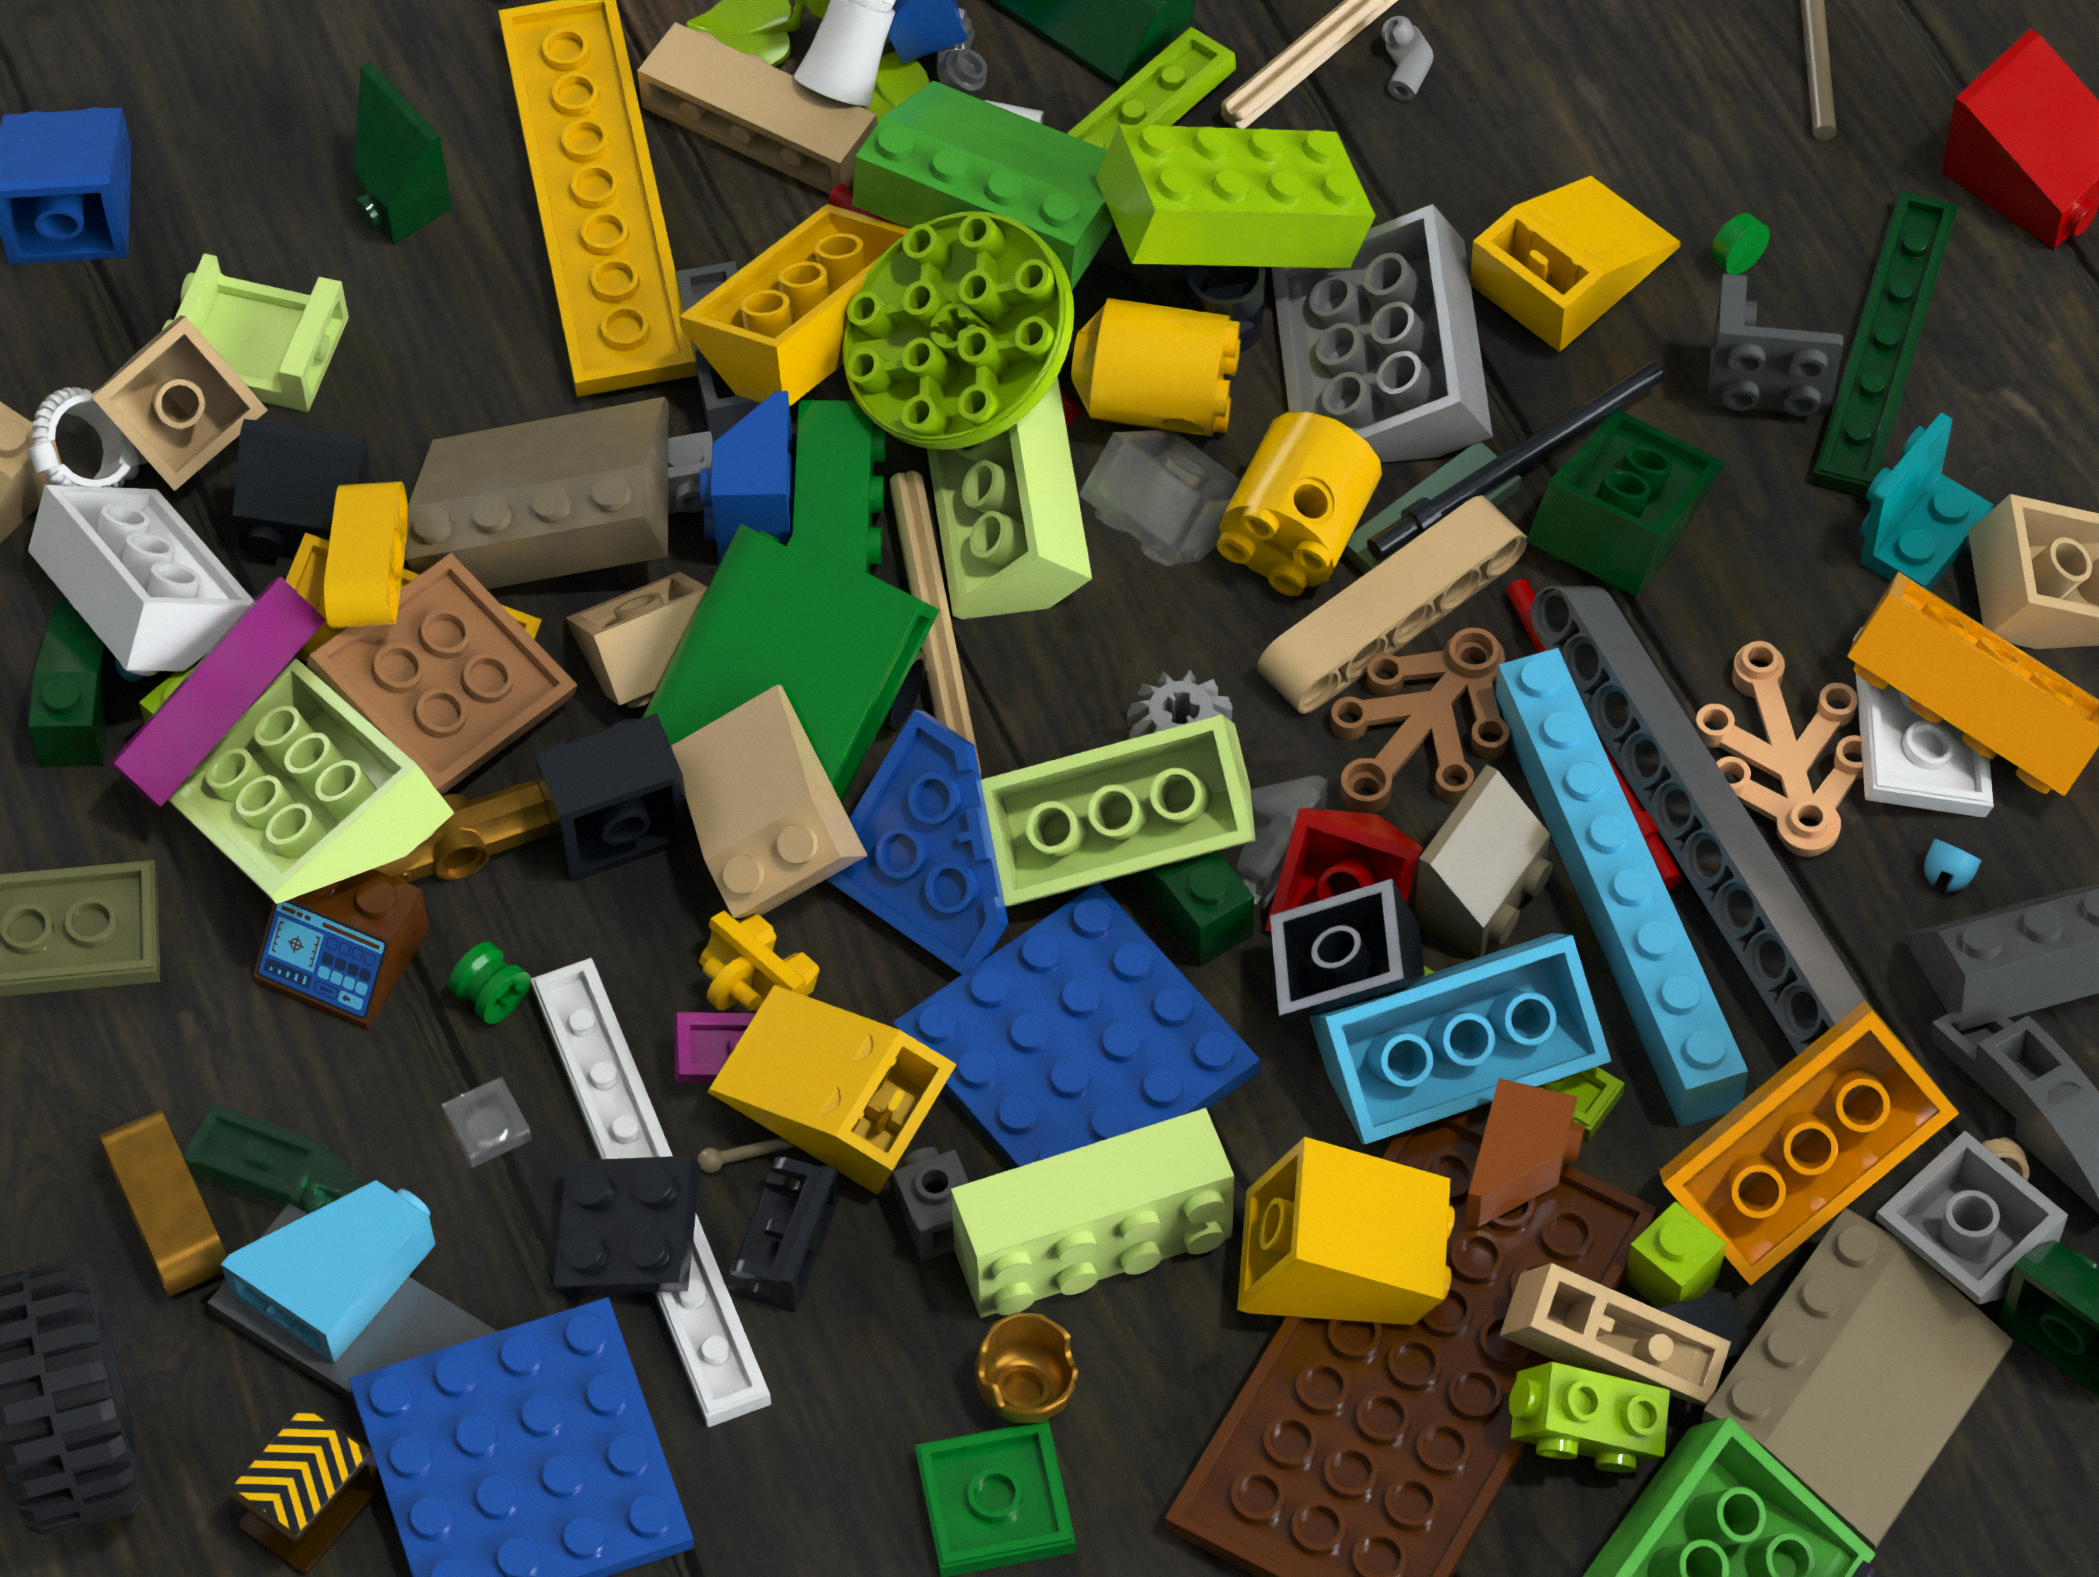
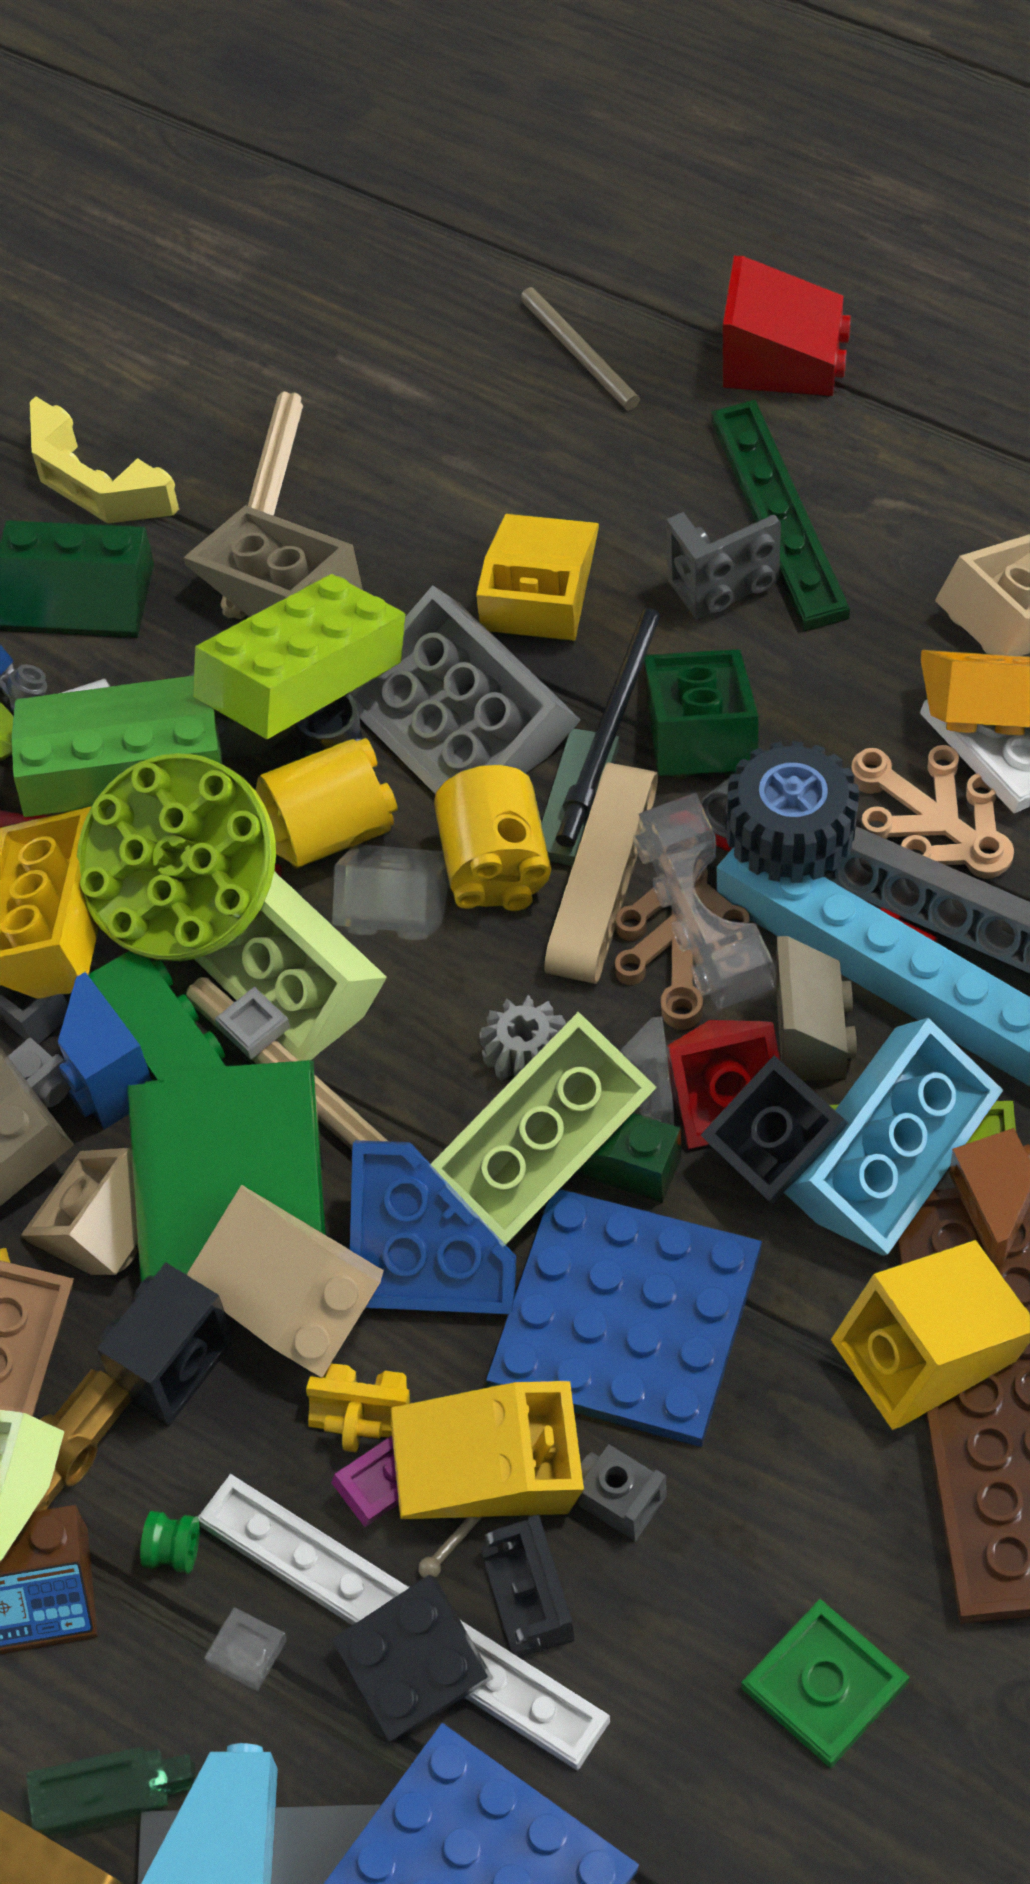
camera: 30 degrees left, 0 degrees up
yellowish green brick [951,1108,1234,1318] -> none
pearl gold hair [975,1312,1079,1423] -> none
lime plate [1067,27,1236,150] -> none
light grey arm [1381,16,1434,102] -> none
green tile [1711,213,1770,275] -> none
teal bracket [1859,412,1994,591] -> none
none -> dark tan slope [183,505,363,617]
none -> light grey tile [215,987,290,1060]
none -> clear arch [633,793,776,1010]
none -> black wheel [725,741,859,883]

